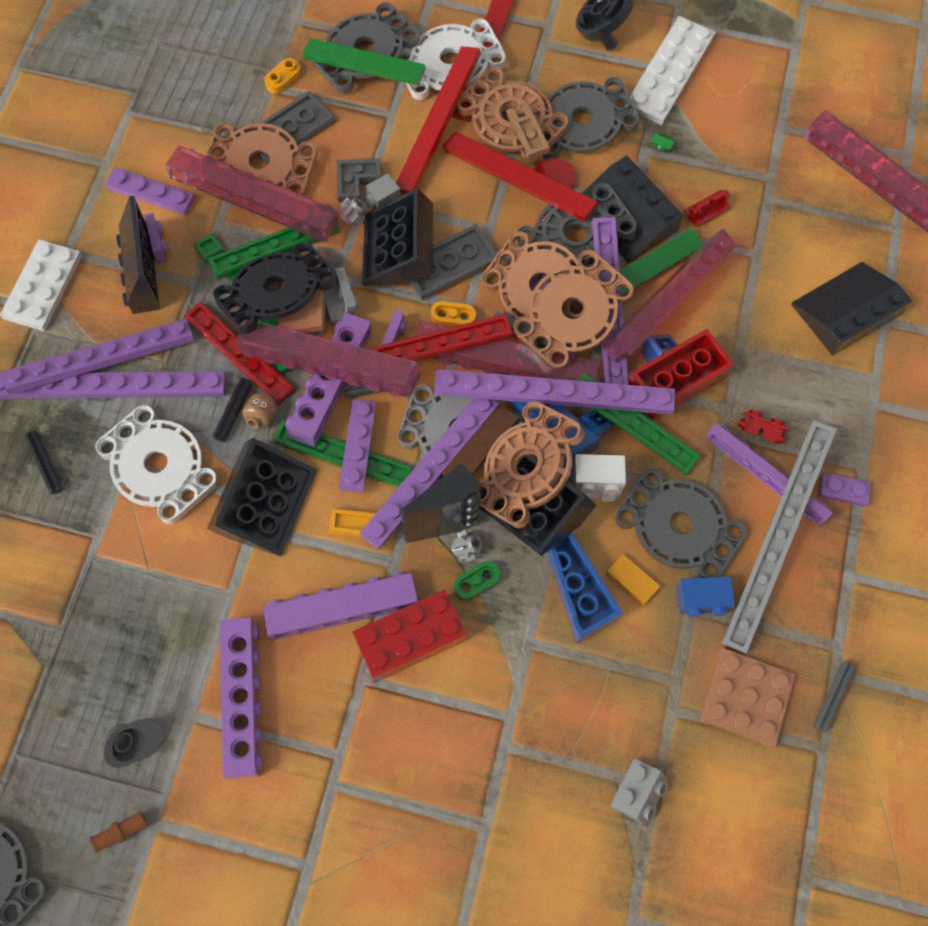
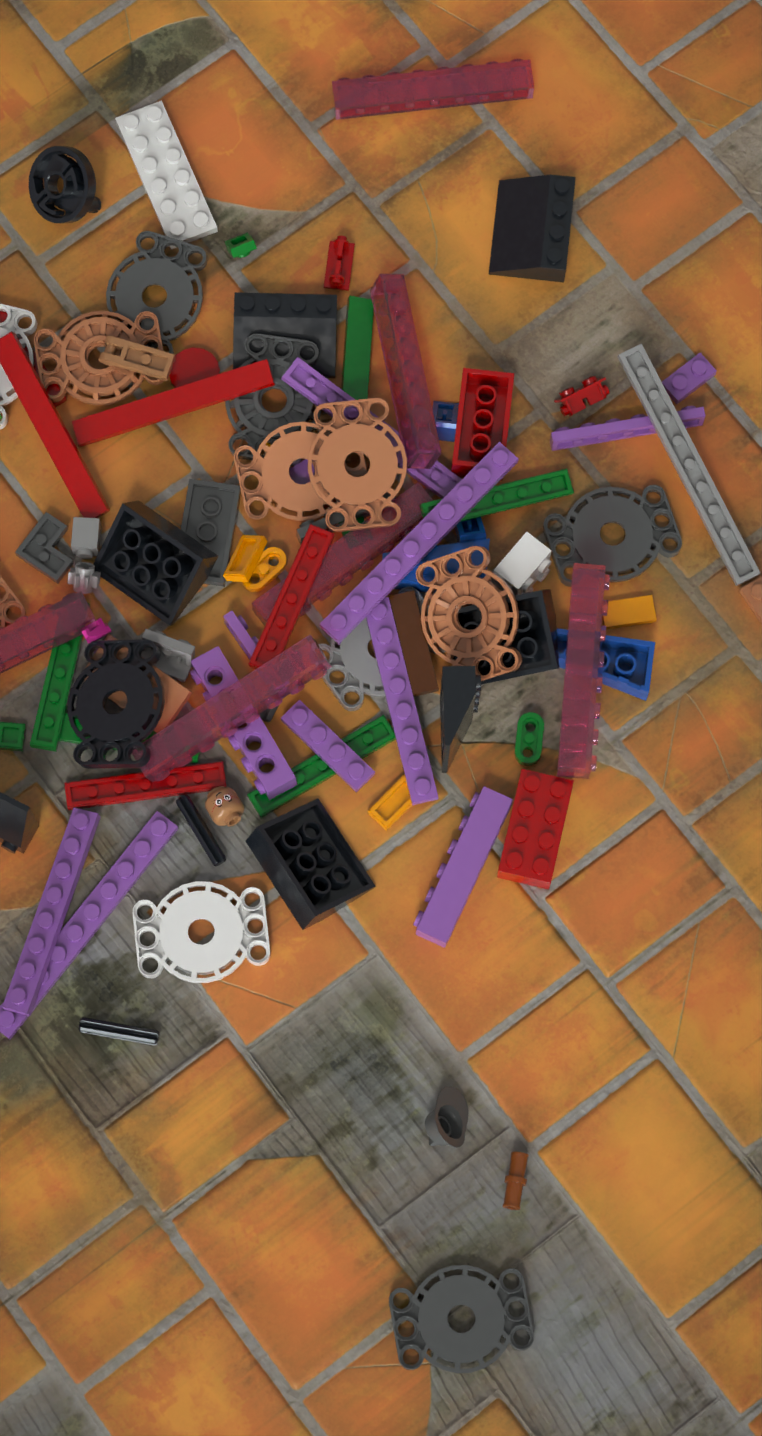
camera: 50 degrees left, 5 degrees up
medium lavender brick [220,617,263,780] -> none
light grey gear [451,530,482,562] -> none
blue brick [677,577,735,617] -> none
none -> dark pink slope [80,618,112,644]
none -> light orange tile [223,535,268,582]
none -> clear pink brick [557,563,610,779]

